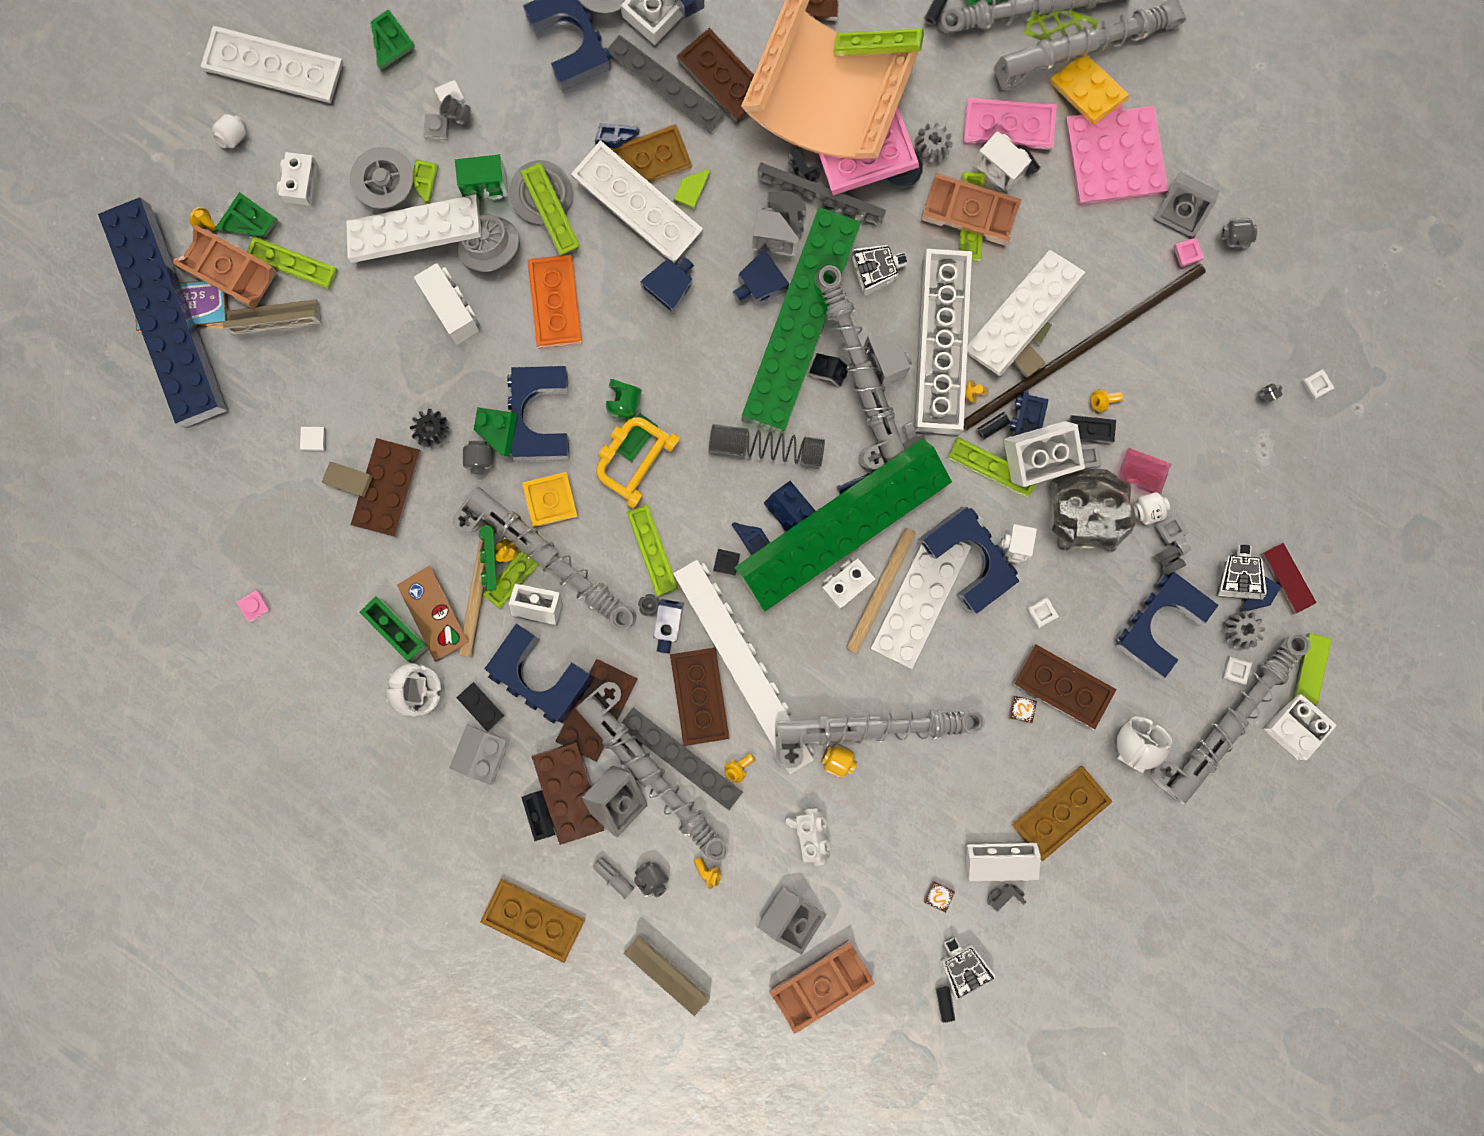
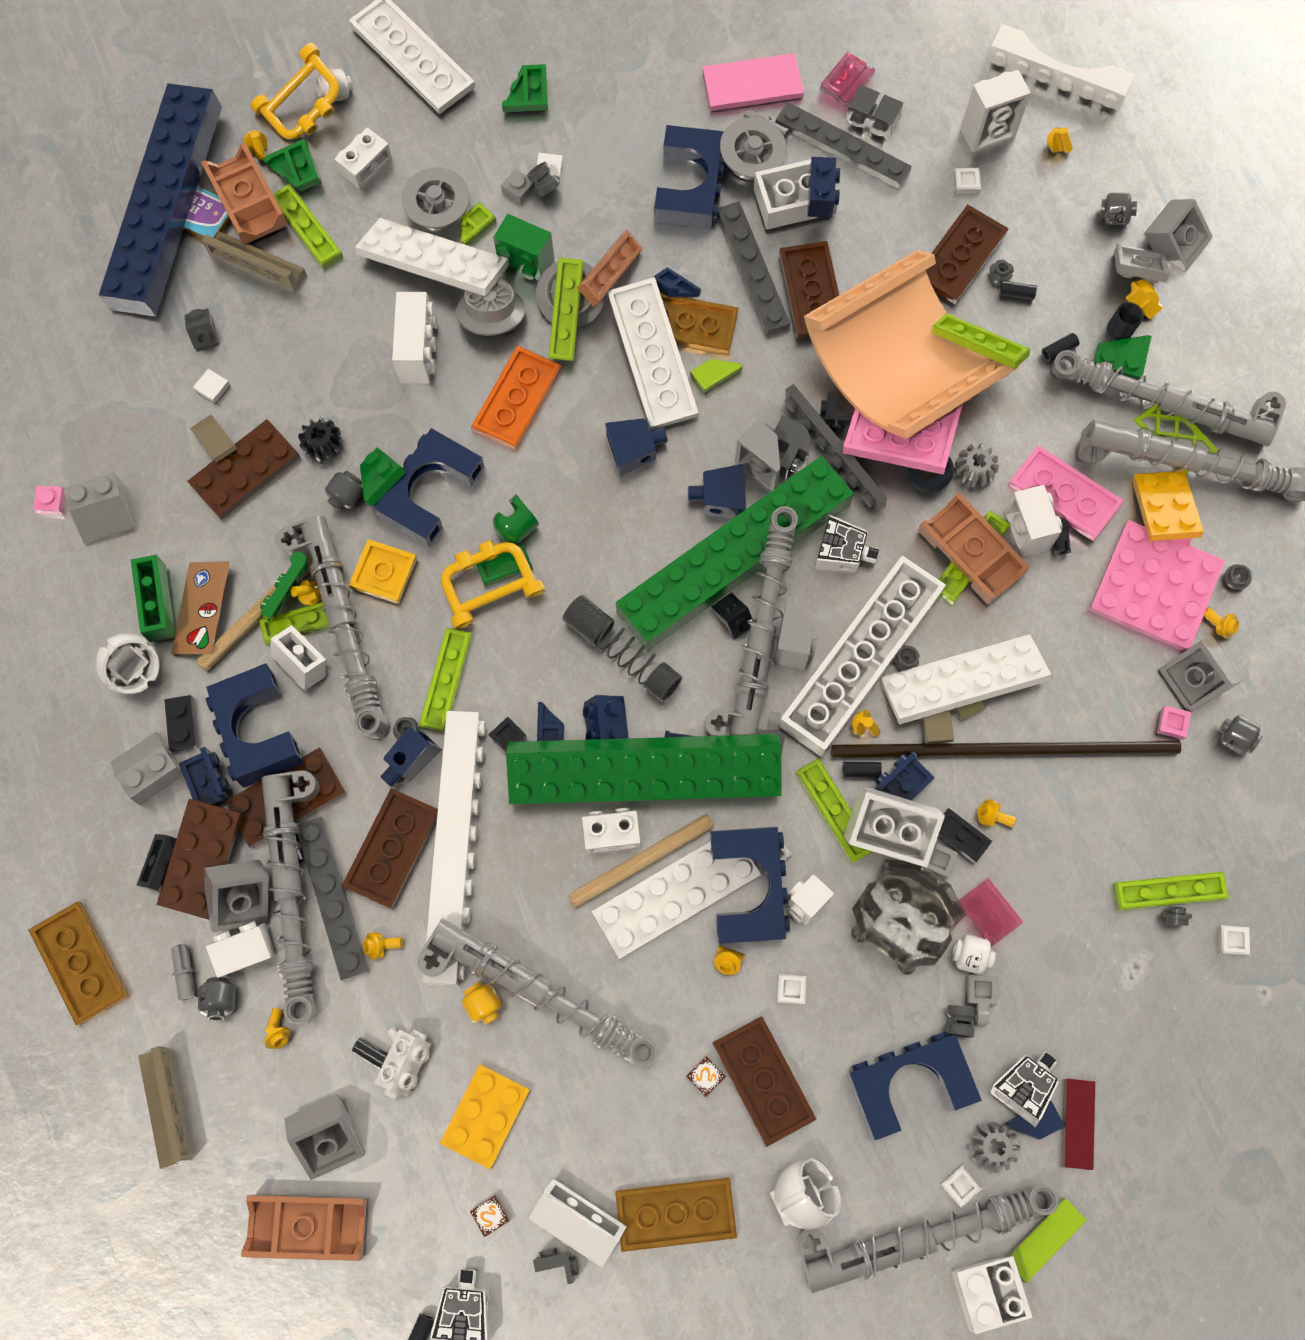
camera: 40 degrees right, 10 degrees down
none -> light grey slope [63,473,135,545]
none -> dark blue bracket [179,747,231,806]
none -> dark grey bracket [184,308,218,350]
none -> white brick [206,921,276,978]
none -> yellow bar [250,43,340,140]
none -> black axle [352,1037,388,1069]
none -> yellow plate [440,1064,530,1170]
none -> nougat tile [577,230,642,307]
none -> yellow plate [714,945,745,975]
none -> dark grey plate [894,646,920,670]
none -> lime tile [1113,871,1229,911]
none -> yellow plate [1204,607,1240,639]
none -> dark grey plate [1224,564,1252,590]

